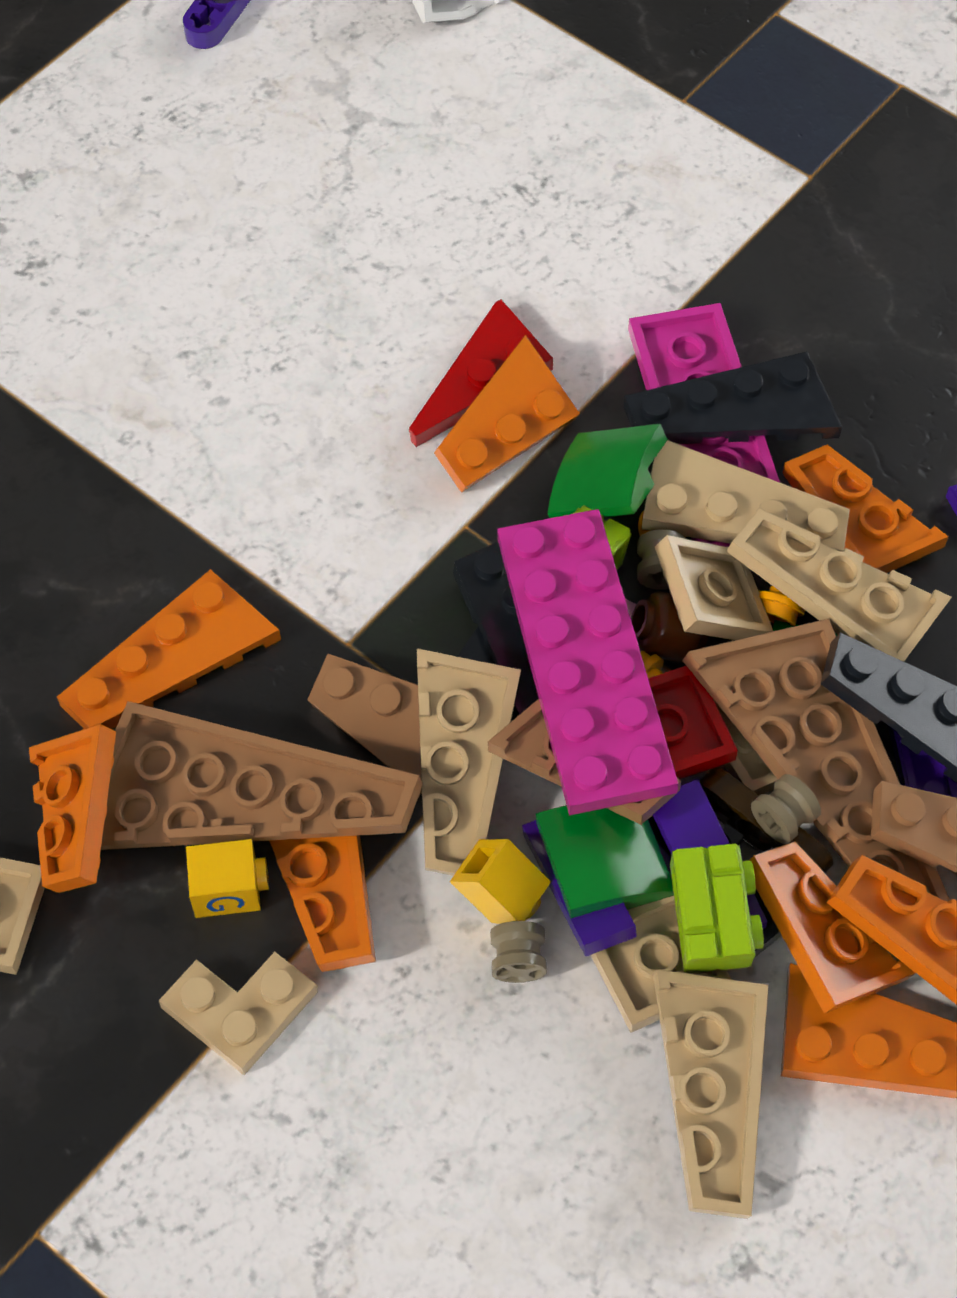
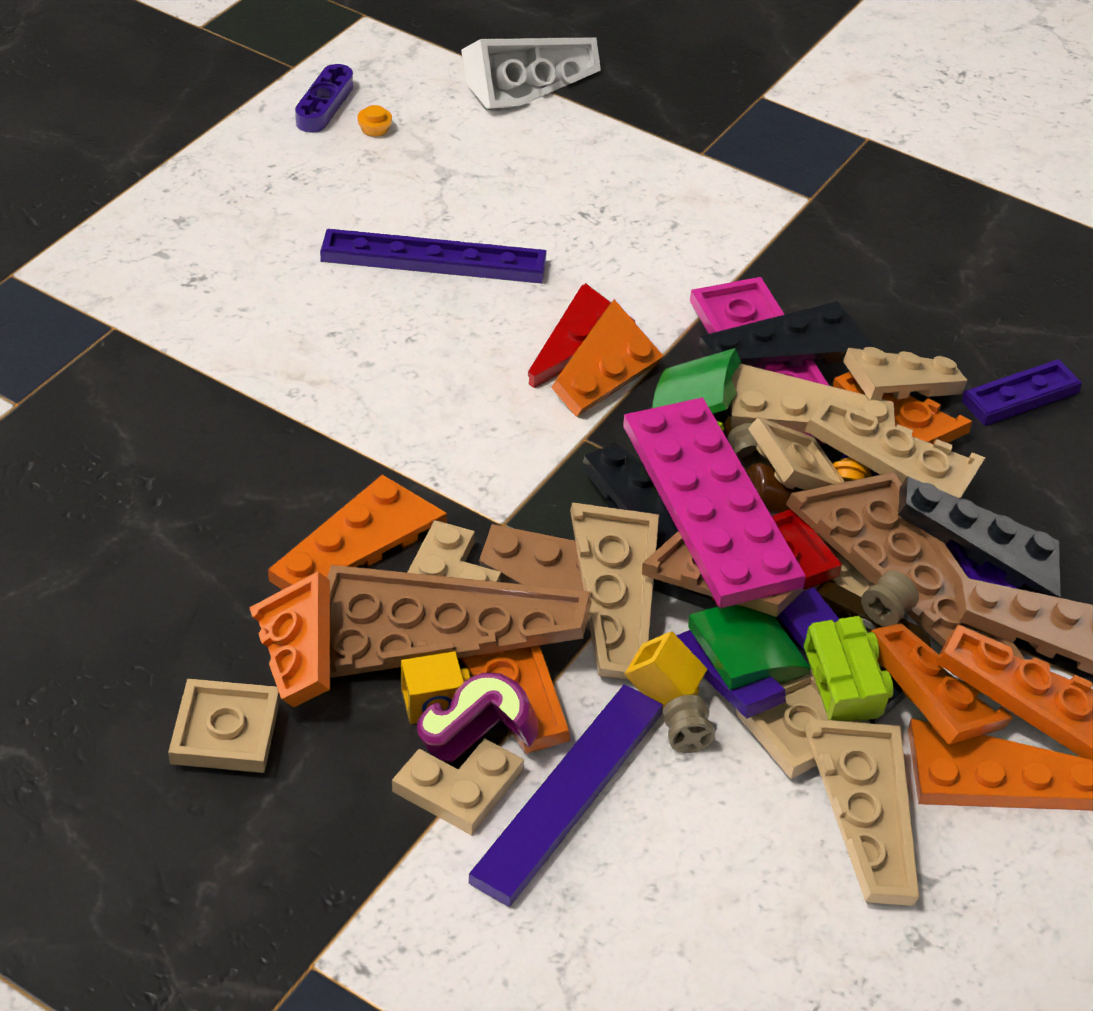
camera: 10 degrees left, 15 degrees down
none -> dark purple tile [320,228,547,284]
none -> light orange plate [357,105,392,136]
none -> tan plate [407,520,501,582]
none -> magenta animal [417,673,539,762]
none -> dark purple tile [468,684,663,907]
none -> tan wing [843,347,967,400]

